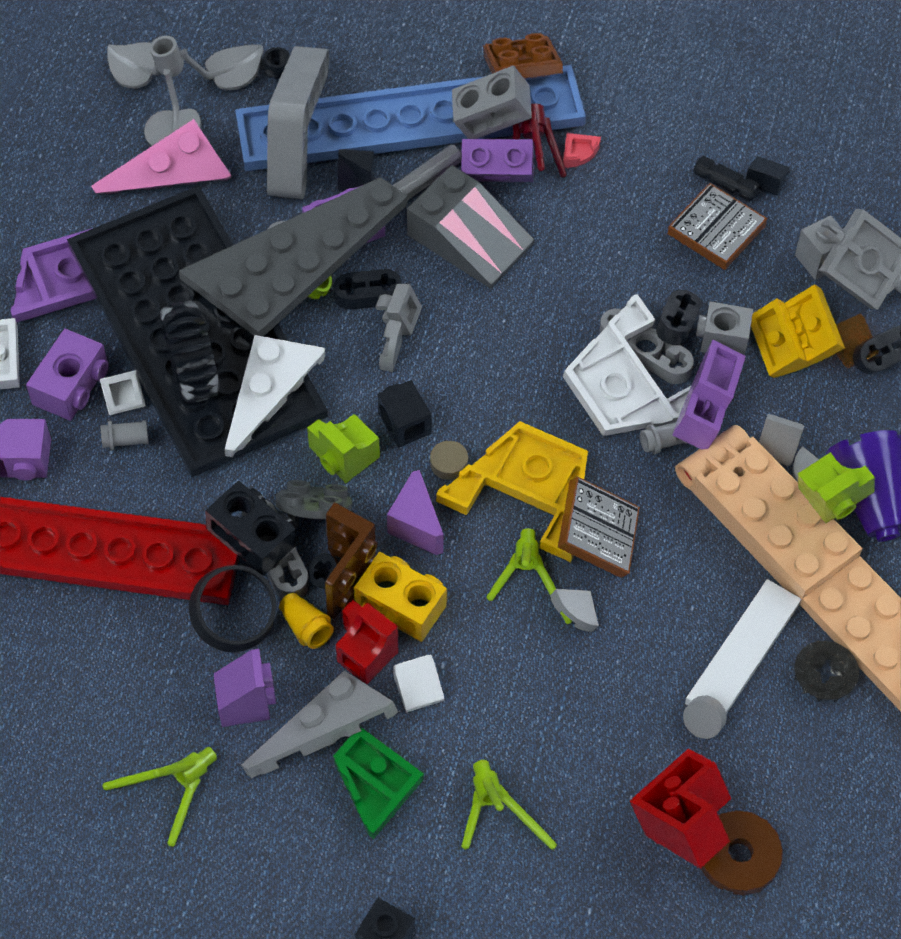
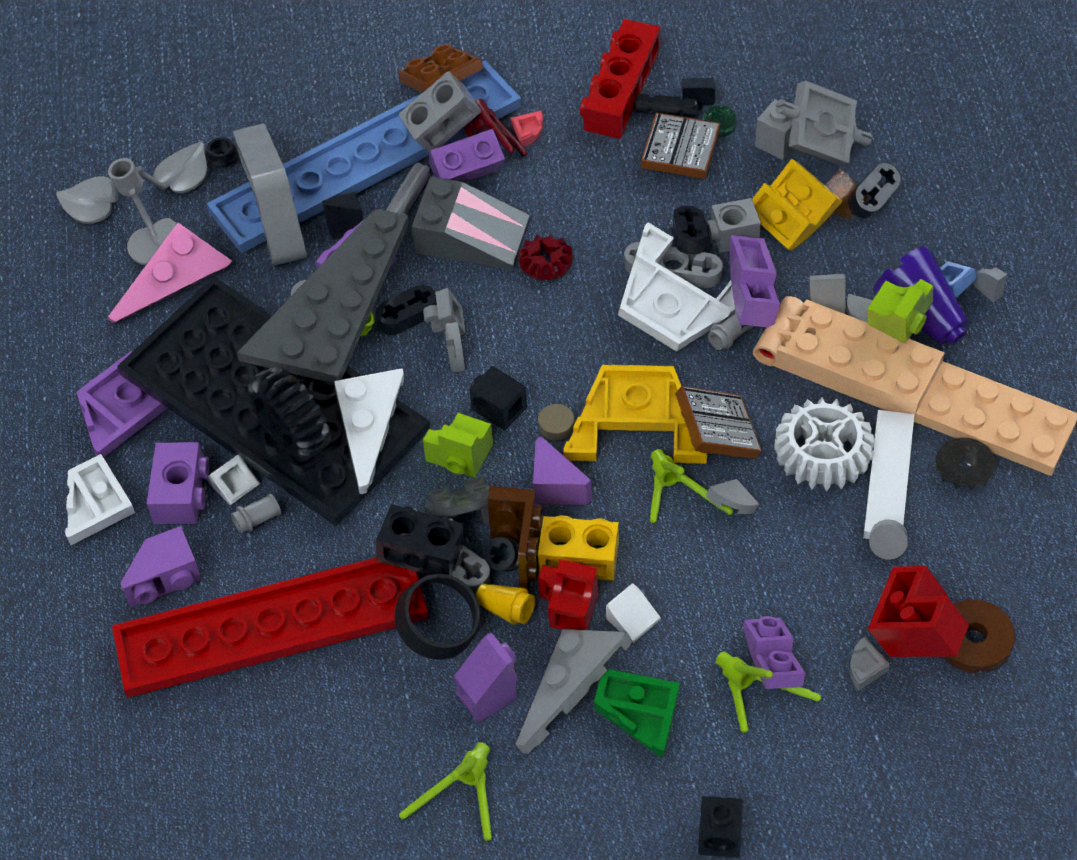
camera: 20 degrees left, 5 degrees down
none -> dark red gear [518,234,573,280]
none -> red brick [579,19,660,139]
none -> clear green tile [703,105,736,137]
none -> medium lavender slope [743,616,805,689]
none -> white gear [774,397,875,492]
none -> light grey tile [849,637,890,691]

